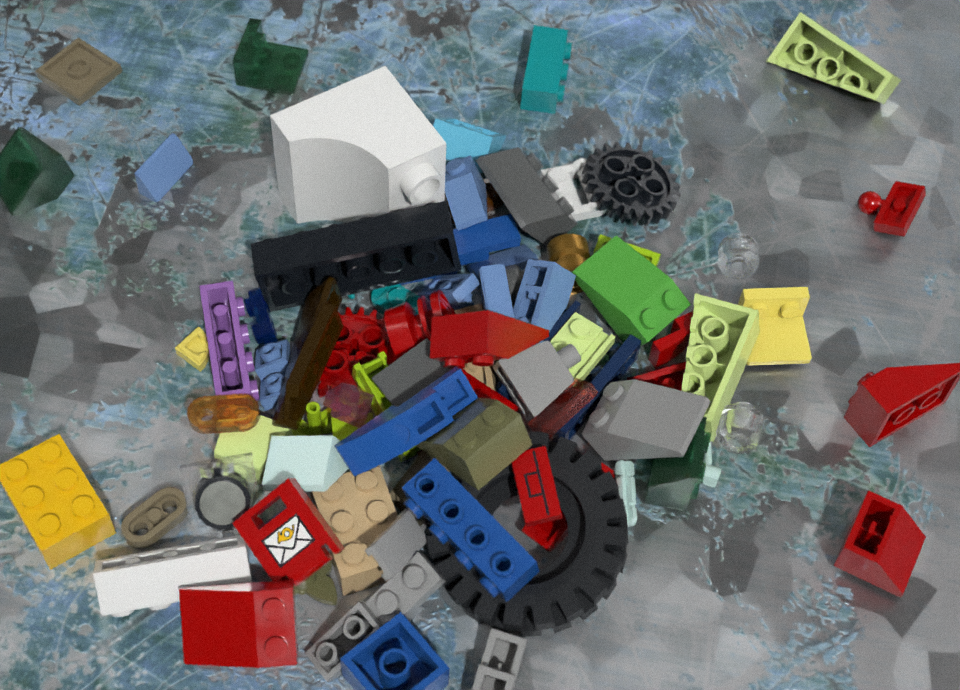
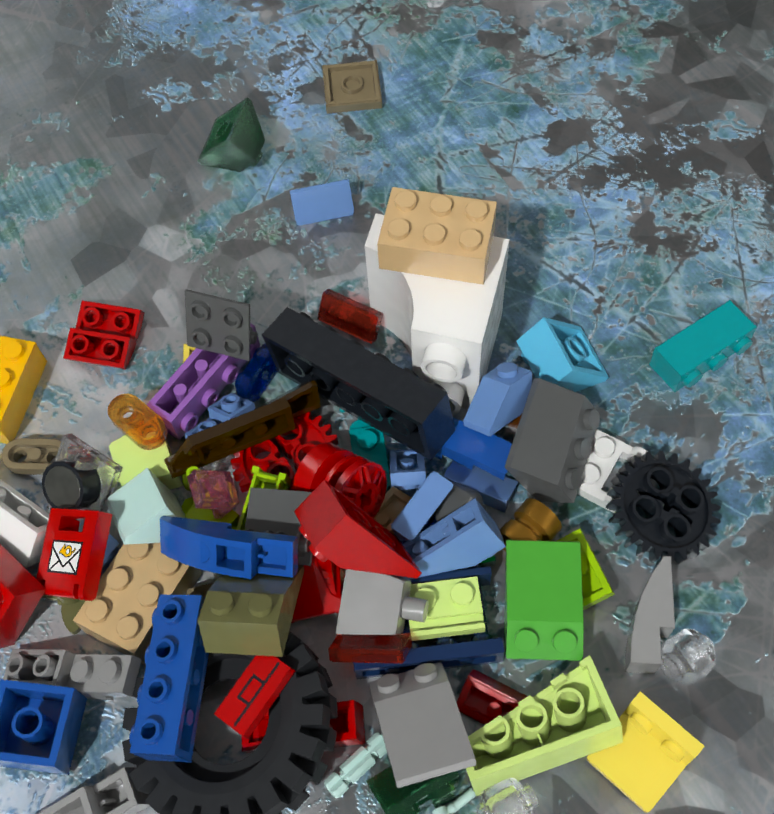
camera: 55 degrees right, 5 degrees up
clear green bracket [233,18,309,95] -> none
light grey arm [365,507,427,581] -> none
red slope [648,311,693,369] -> none
none -> red slope [63,300,145,370]
none -> dark grey hinge [185,289,258,361]
none -> clear red tile [317,289,383,344]
none -> tan brick [377,187,497,284]
none -> light grey slope [625,556,675,674]

